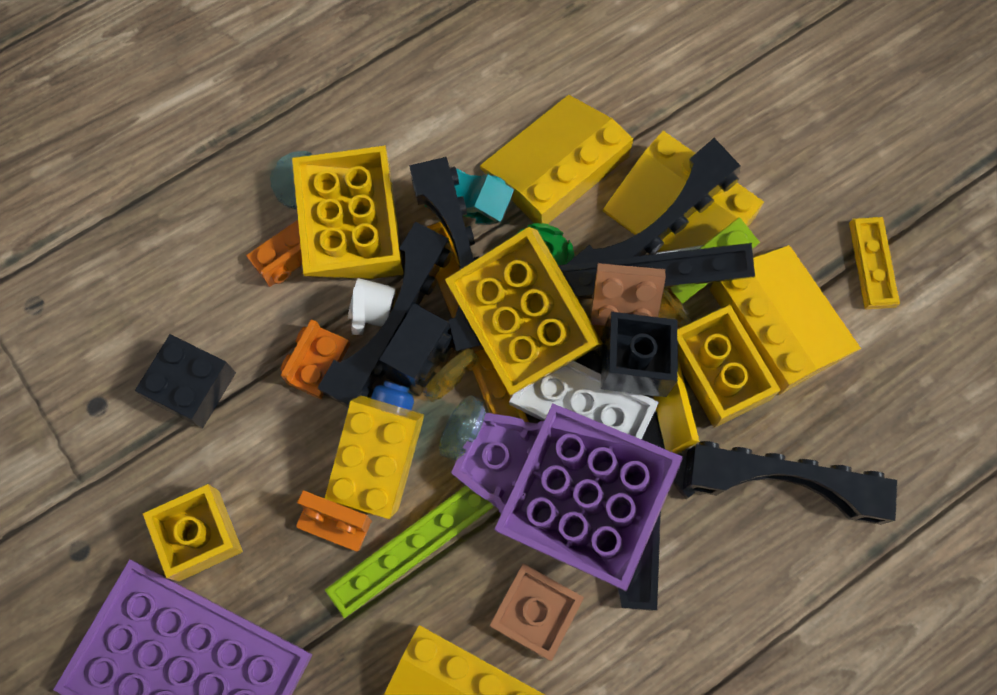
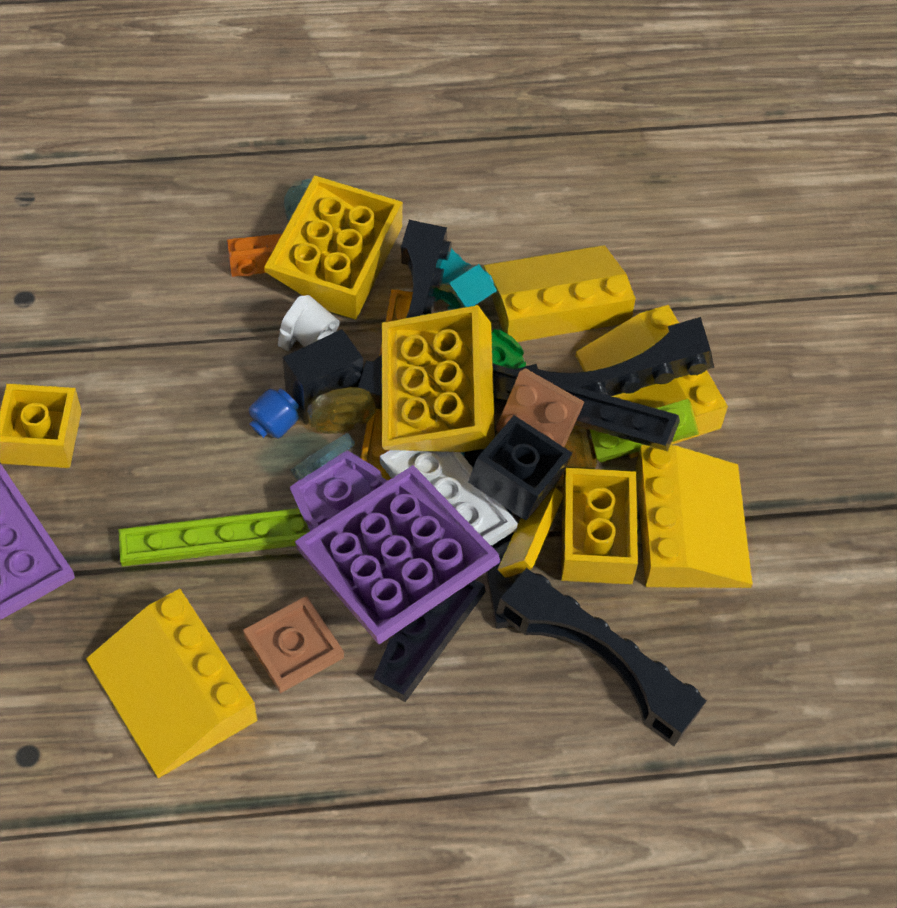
camera: 25 degrees right, 15 degrees down
black brick [135,334,236,429] -> none
orange bracket [281,319,350,400] -> none
orange bracket [296,490,372,552] -> none
black arch [317,222,453,408] -> none
yellow brick [325,396,424,520] -> none
yellow tile [849,217,900,310] -> none

